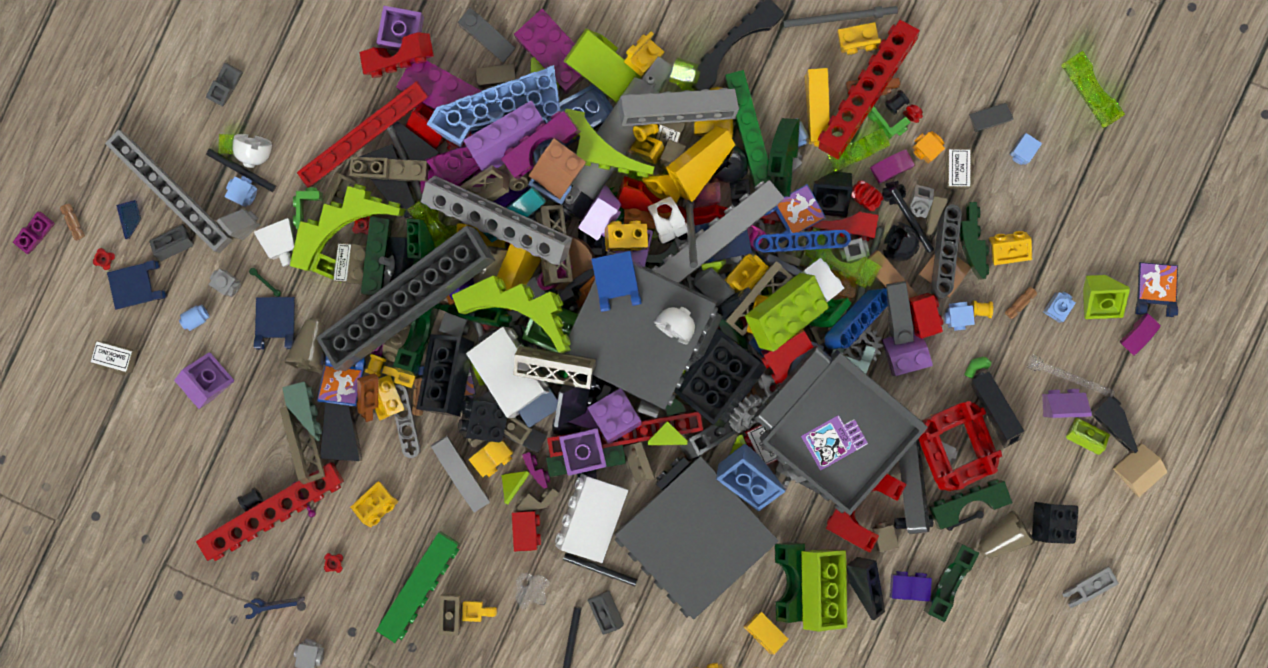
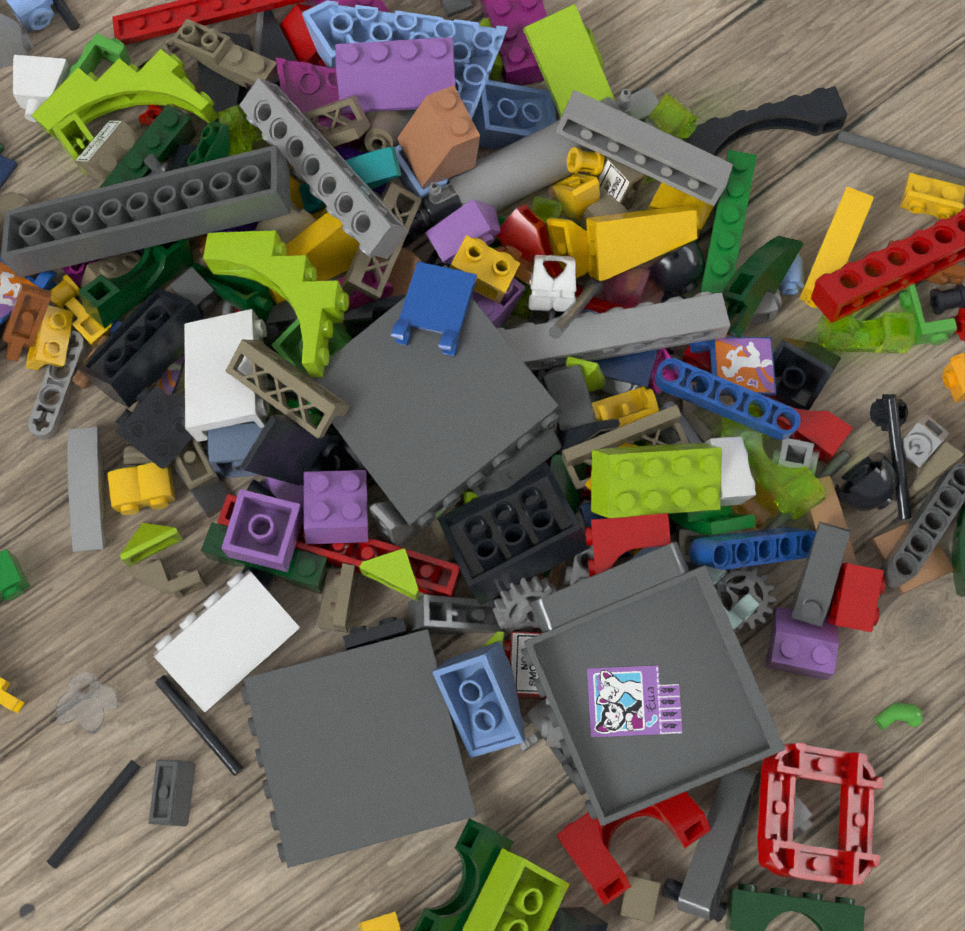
camera: 30 degrees right, 15 degrees down
magenta arch [501,111,581,179] -> none
red brick [512,510,541,552] -> none
magenta slope [522,452,551,488] -> none
lime arch [565,109,654,178] -> none
yellow bracket [624,31,665,77] -> none
white cylinder [654,307,695,344] -> none
green tile [665,398,686,416] -> none
red gear [851,181,884,211] -> none
magenta slope [870,149,915,184] -> none
light blue brick [944,302,975,331] -> none
yellow bush [971,300,993,318] -> none
black slope [971,372,1025,448] -> none

